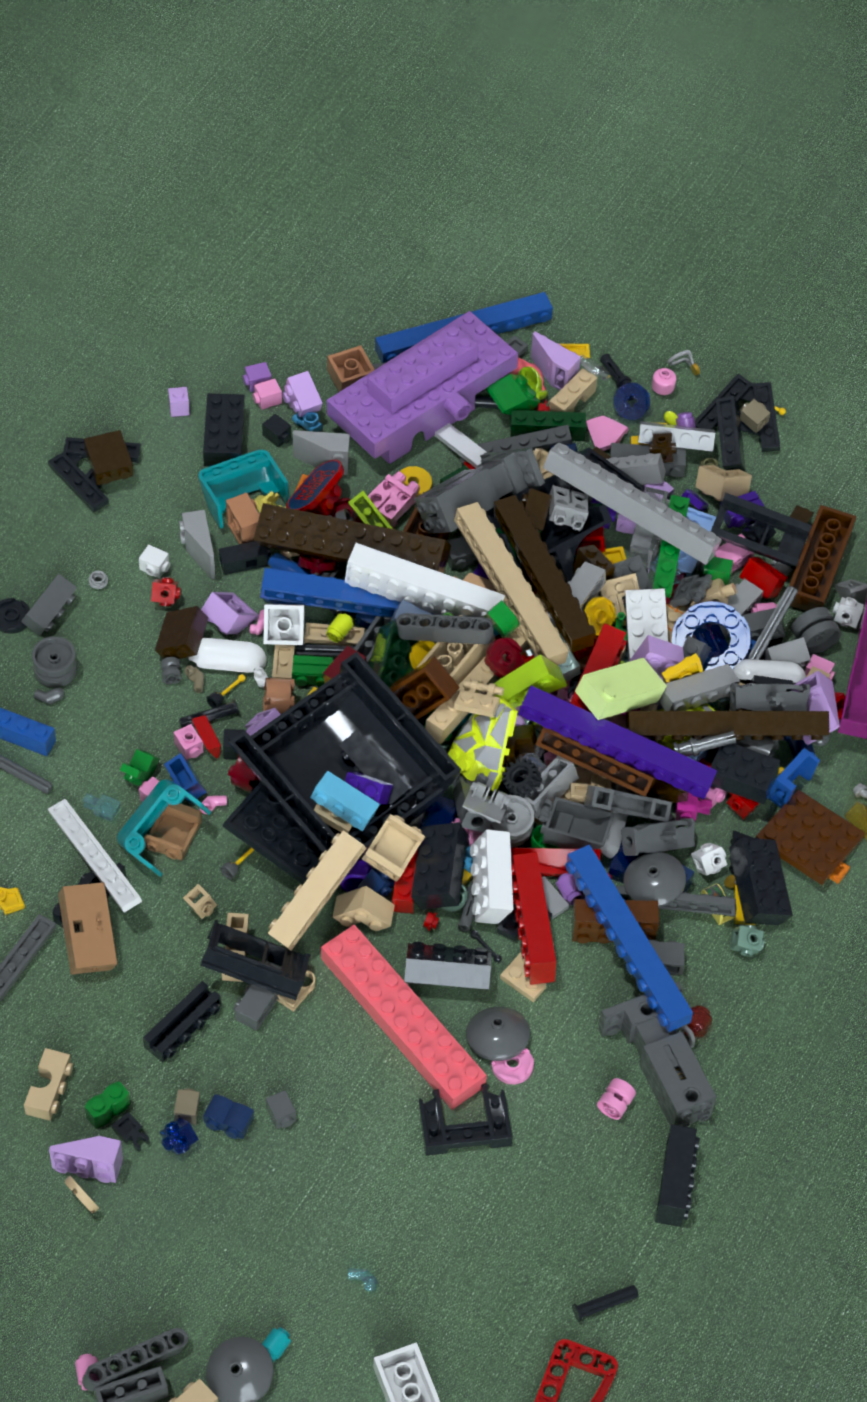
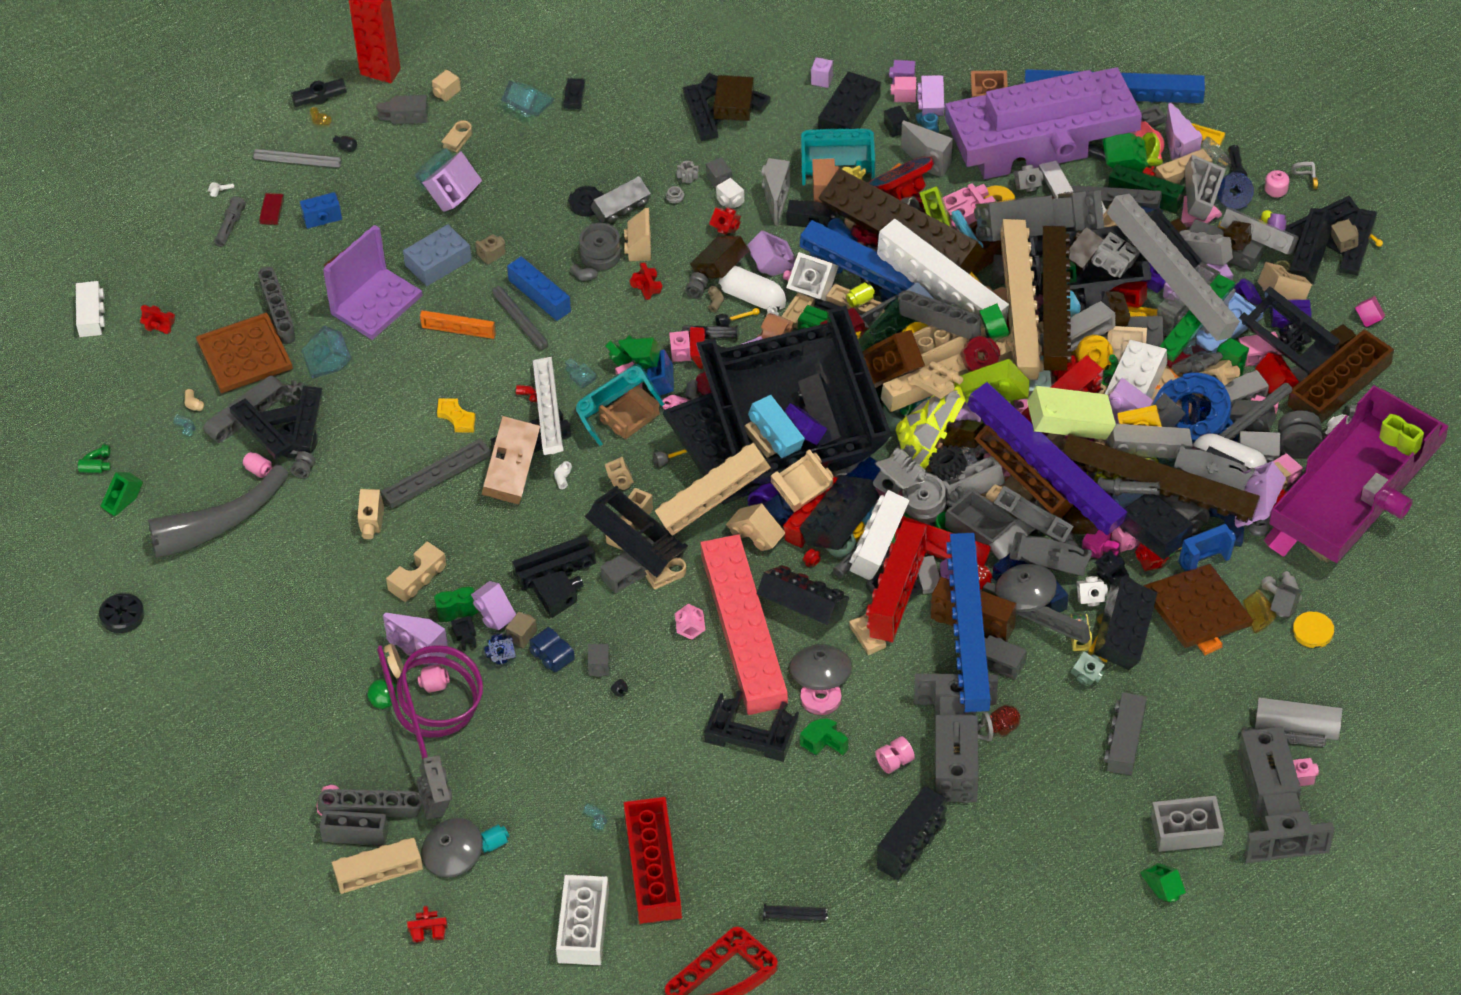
camera: 30 degrees right, 5 degrees down
black hinge [471,930,502,963] -> none
none -> green hair [367,678,398,709]
none -> magenta piece [377,645,483,819]
none -> bright pink head [418,664,450,693]
none -> lavender brick [471,581,516,630]
none -> red arm [516,385,537,402]
none -> black torso [532,571,584,618]
none -> white arm [554,461,572,489]
none -> black hinge [610,679,628,697]
none -> green slope [618,337,661,369]
none -> red brick [623,797,682,924]
none -> tan slope [624,208,651,261]
none -> red hips [629,263,663,299]
none -> bright pink brick [675,604,705,640]
none -> light grey gear [677,161,699,183]
none -> dark grey arm [686,380,700,400]
none -> dark grey brick [706,158,732,189]
none -> green brick [800,719,848,756]
none -> medium azure axle [951,210,983,248]
none -> light grey brick [1014,165,1043,192]
none -> black brick [1095,550,1129,585]
none -> dark grey brick [1104,692,1147,776]
none -> light grey wedge [1185,155,1226,221]
none -> dark pink panel [1264,527,1297,557]
none -> dark pink panel [1355,296,1385,327]

